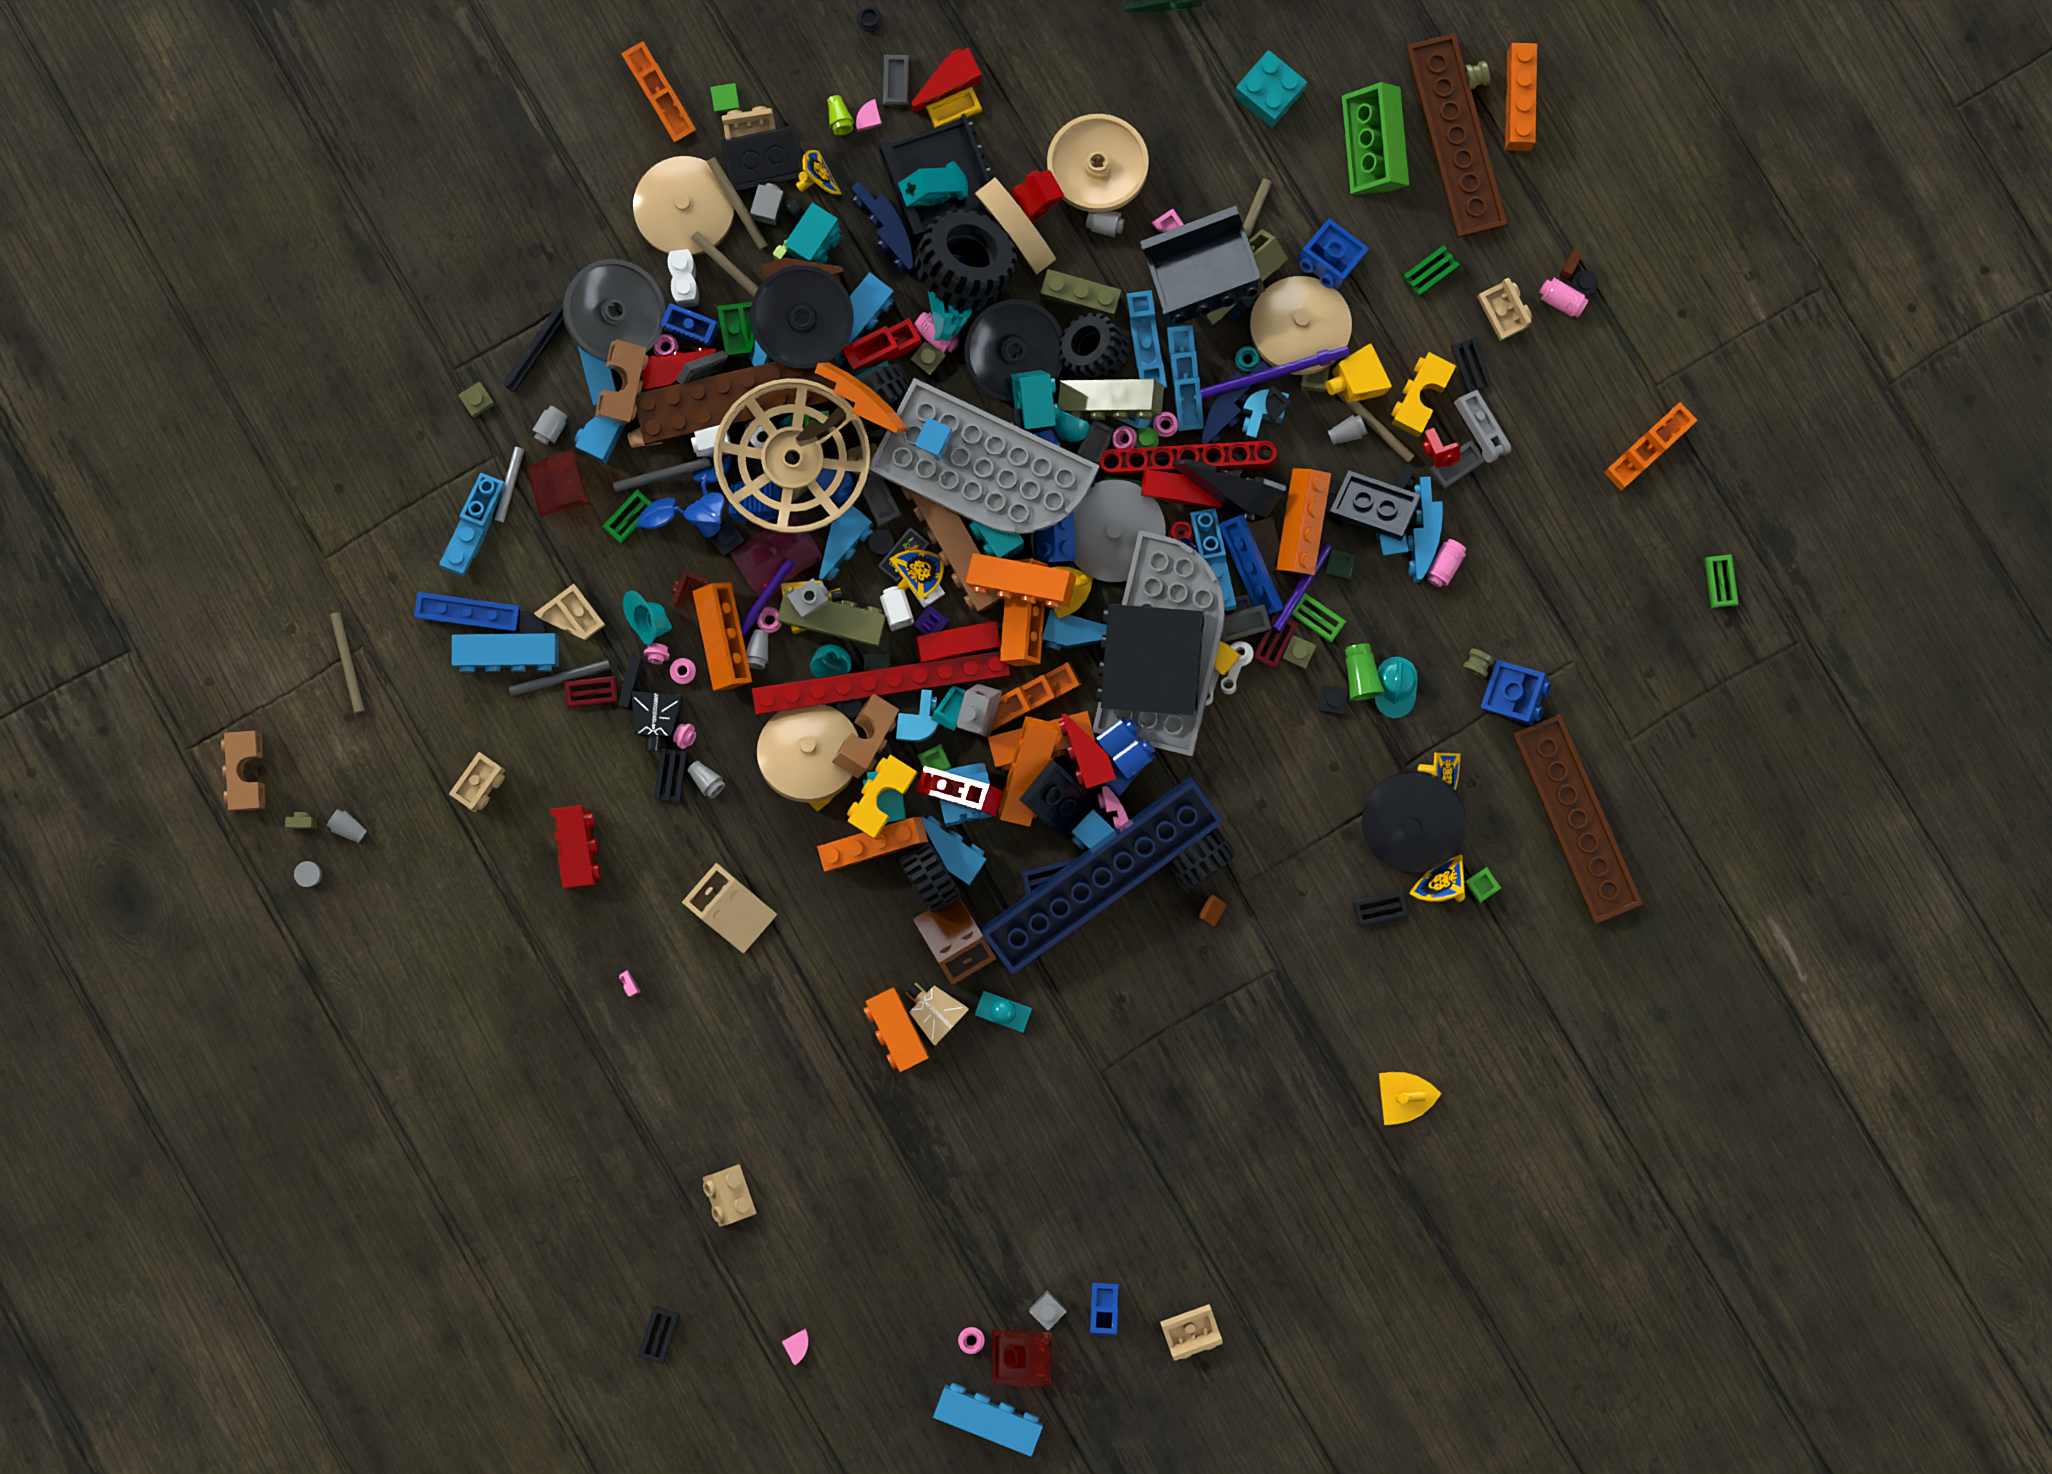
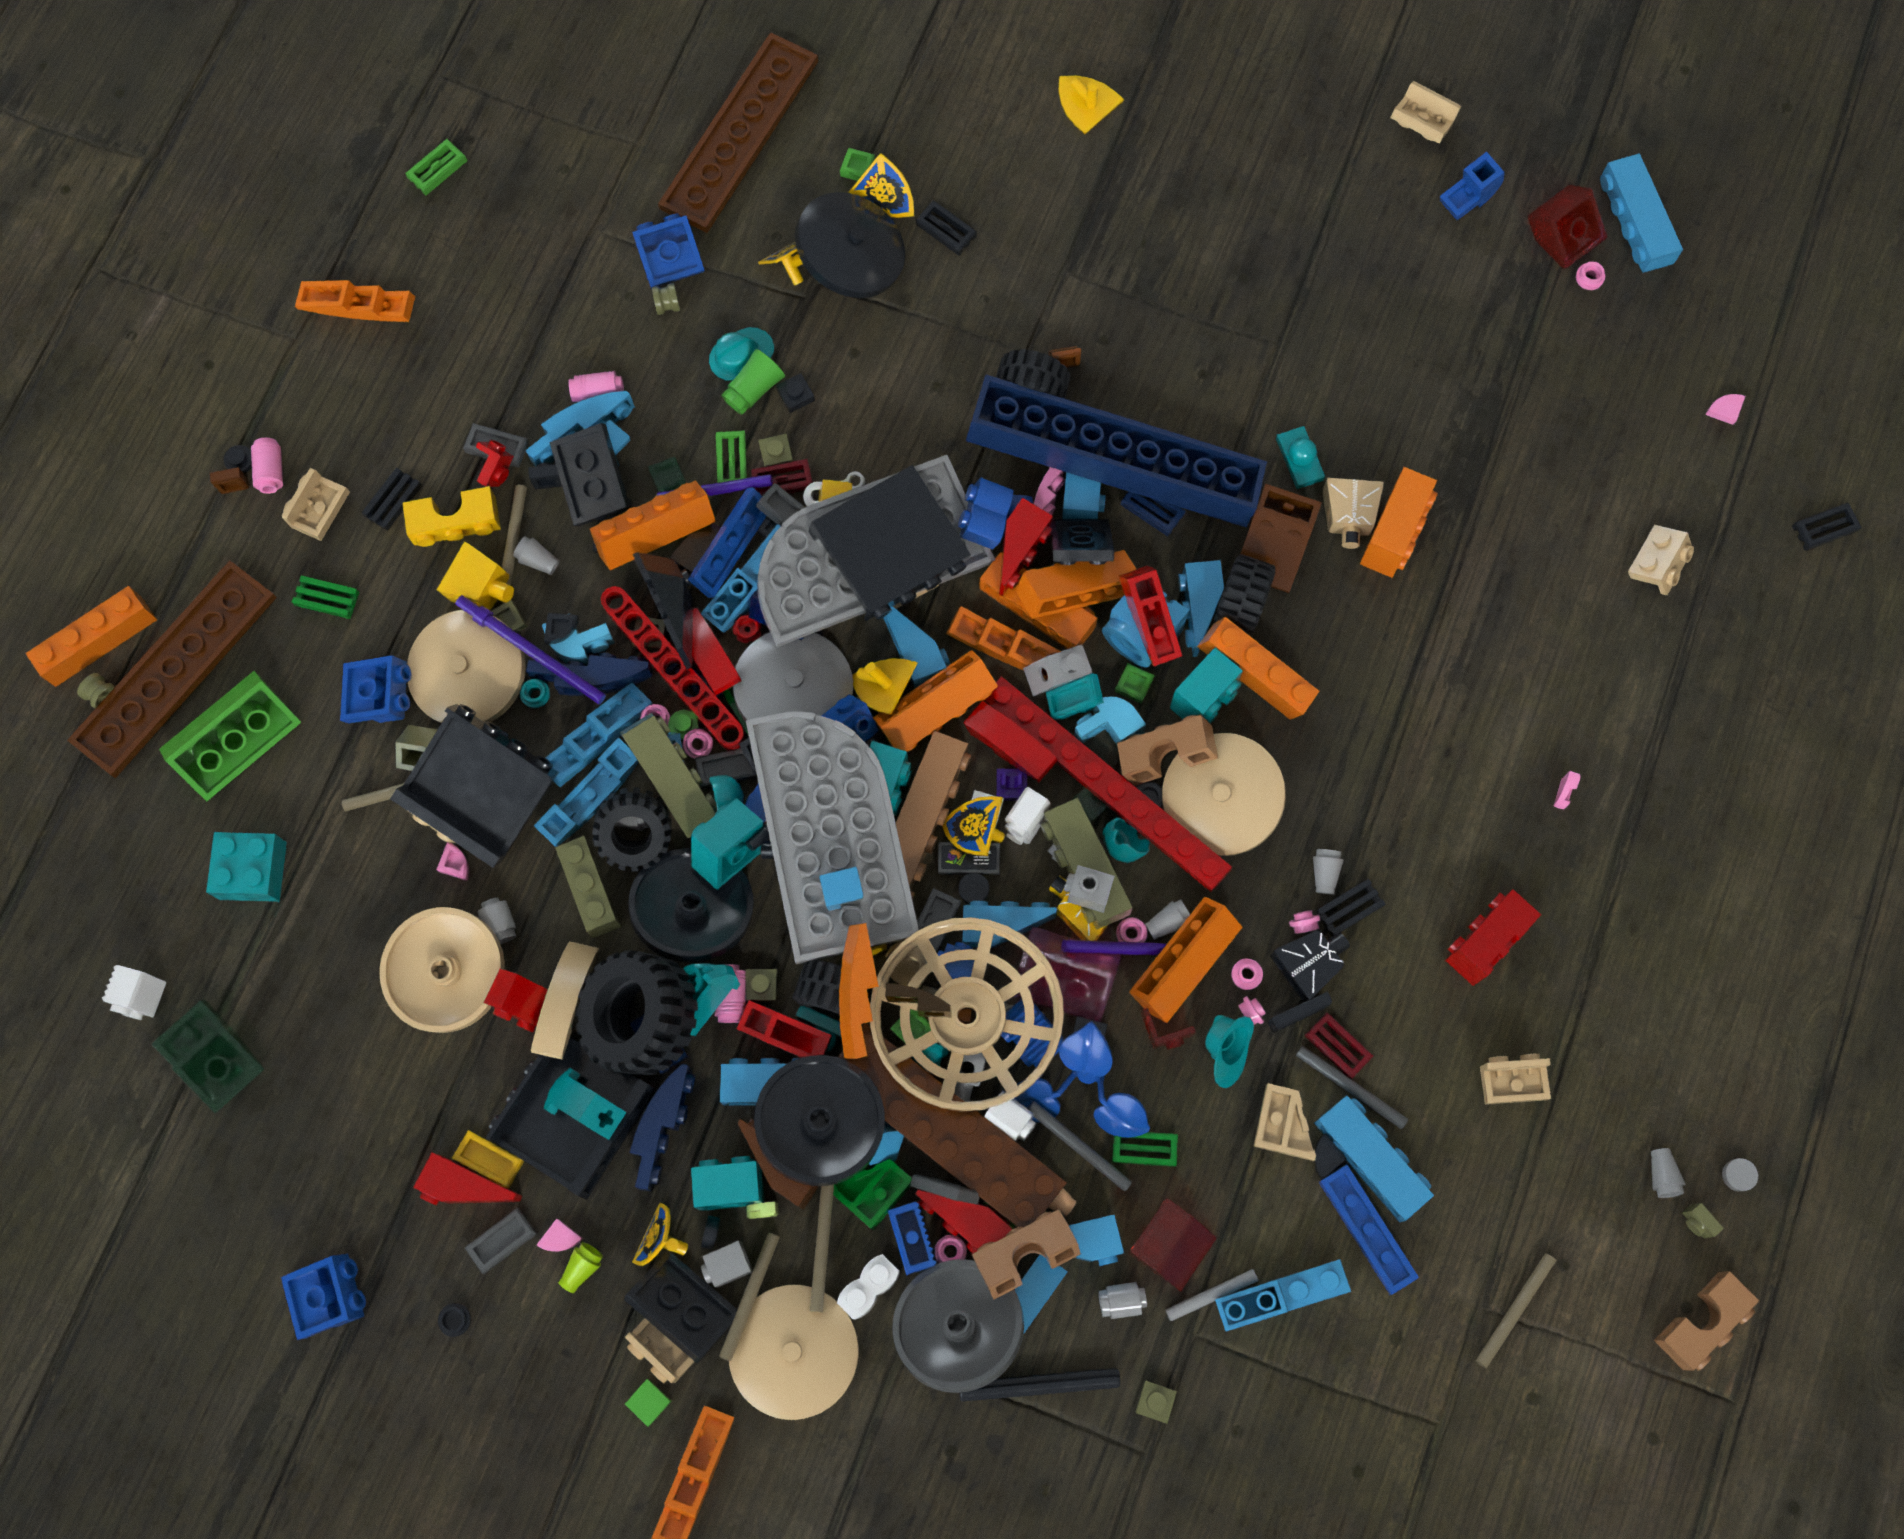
camera: 125 degrees left, 10 degrees down
tan slope [682,863,778,954] -> none
yellow arch [847,755,918,839] -> none
orange brick [965,553,1077,609] -> none
light grey brick [1029,1290,1067,1331] -> none
light grey plate [1454,390,1511,463] -> none

